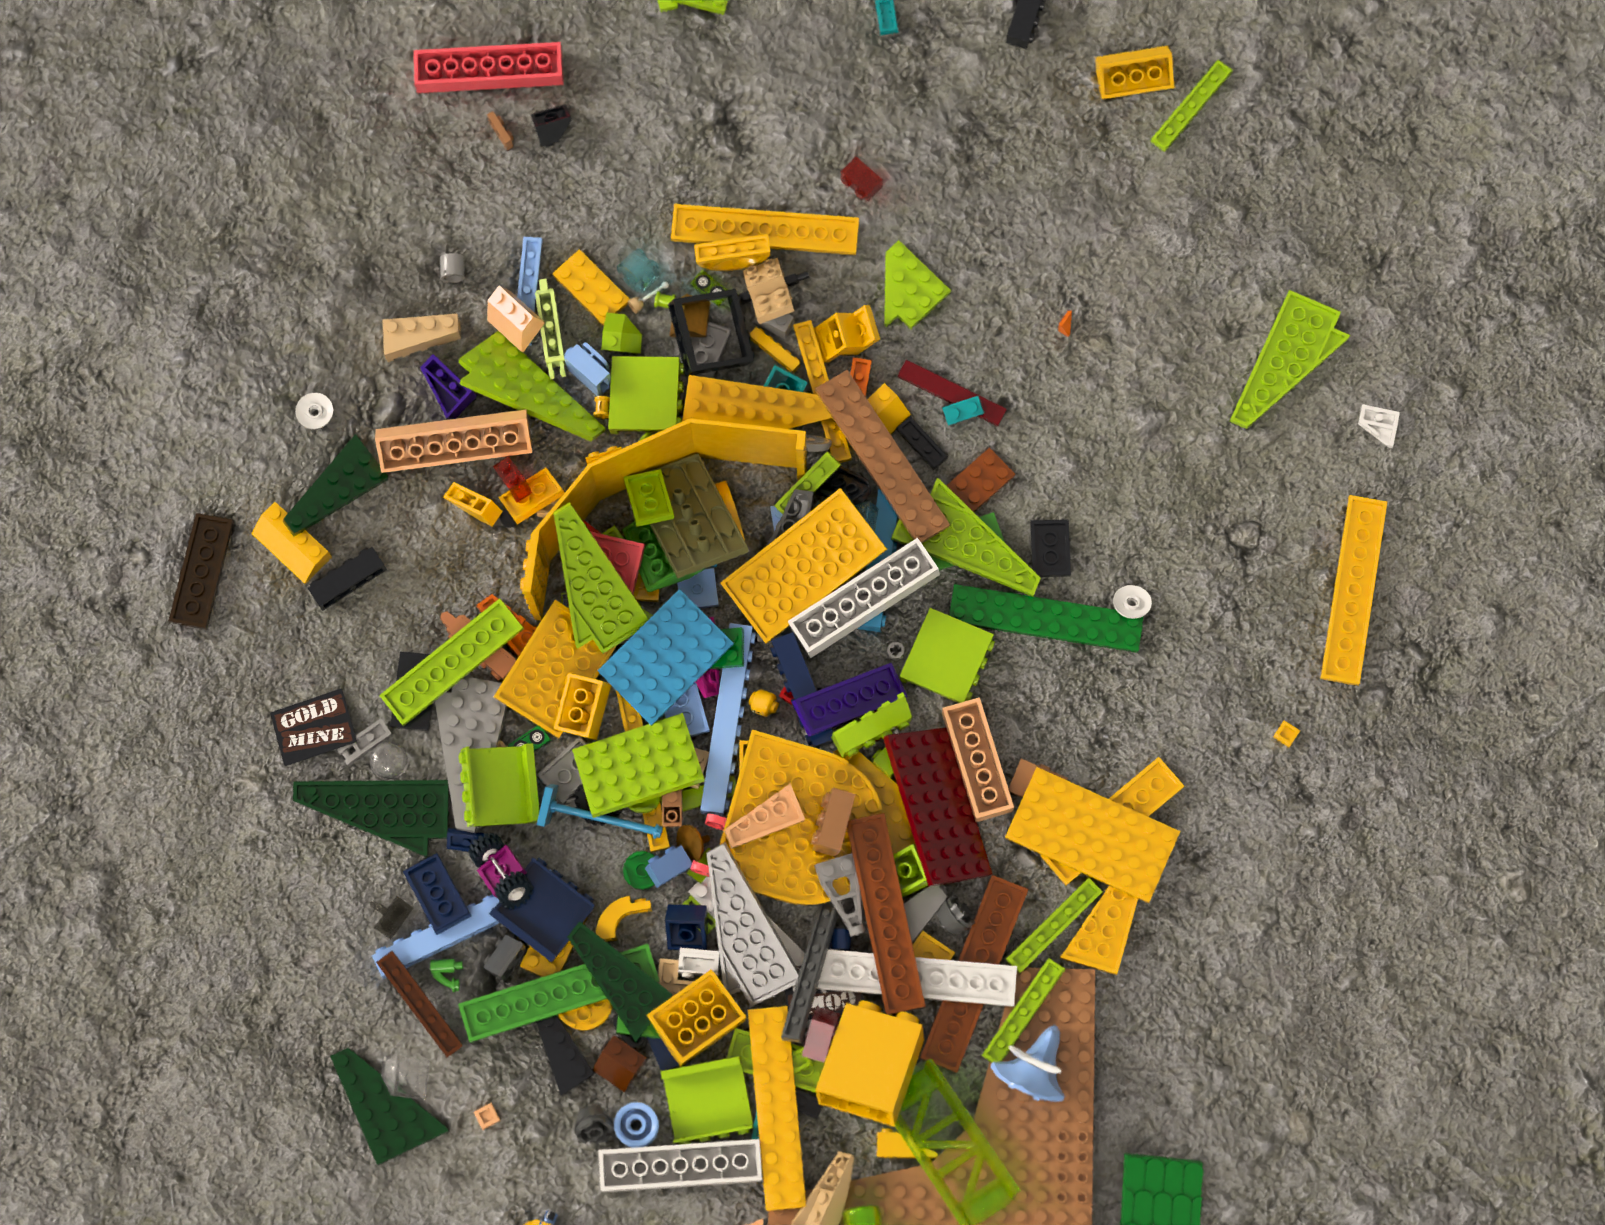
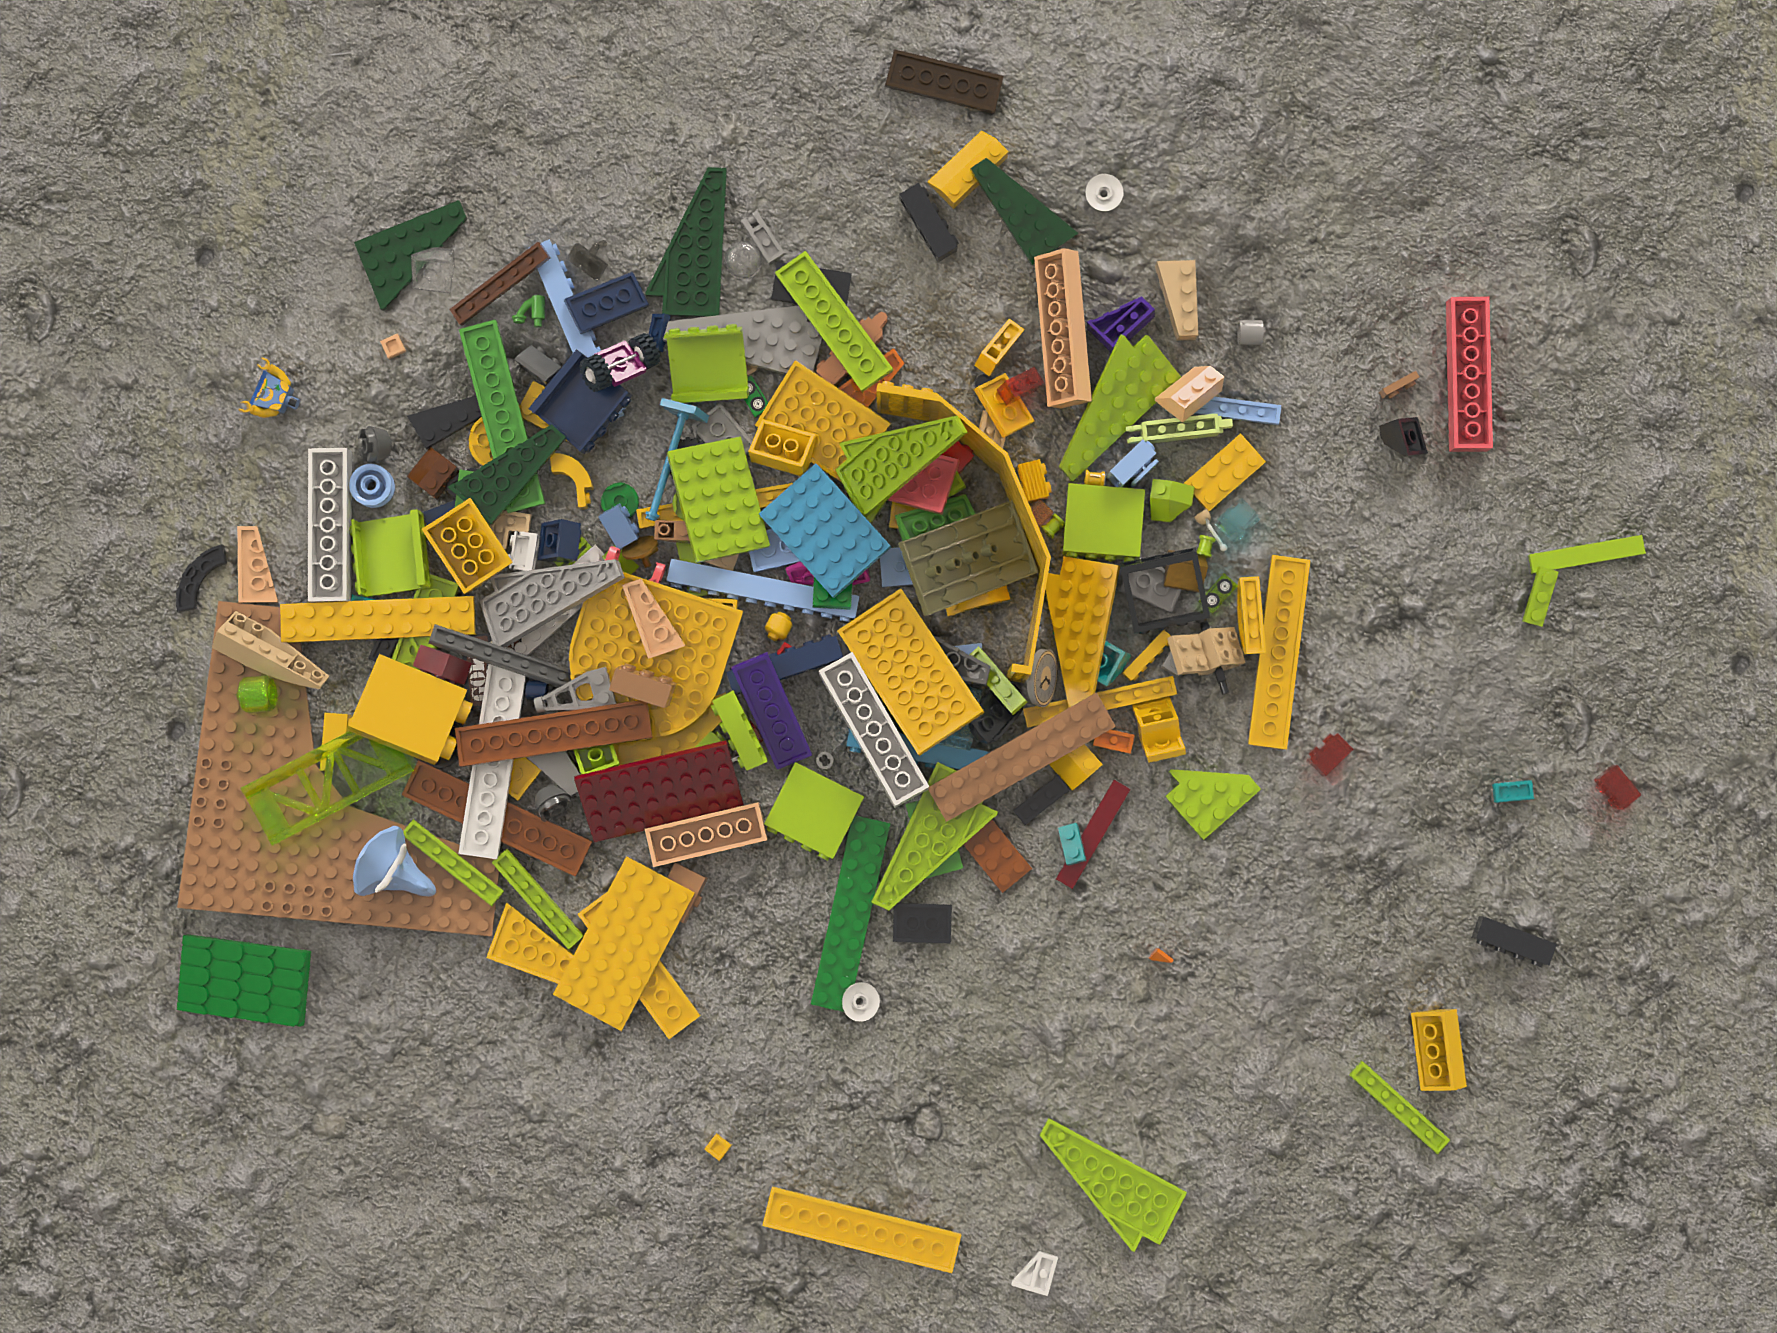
camera: 90 degrees right, 10 degrees up
sticker [270,689,357,766] -> none
lime plate [624,469,674,527] -> none

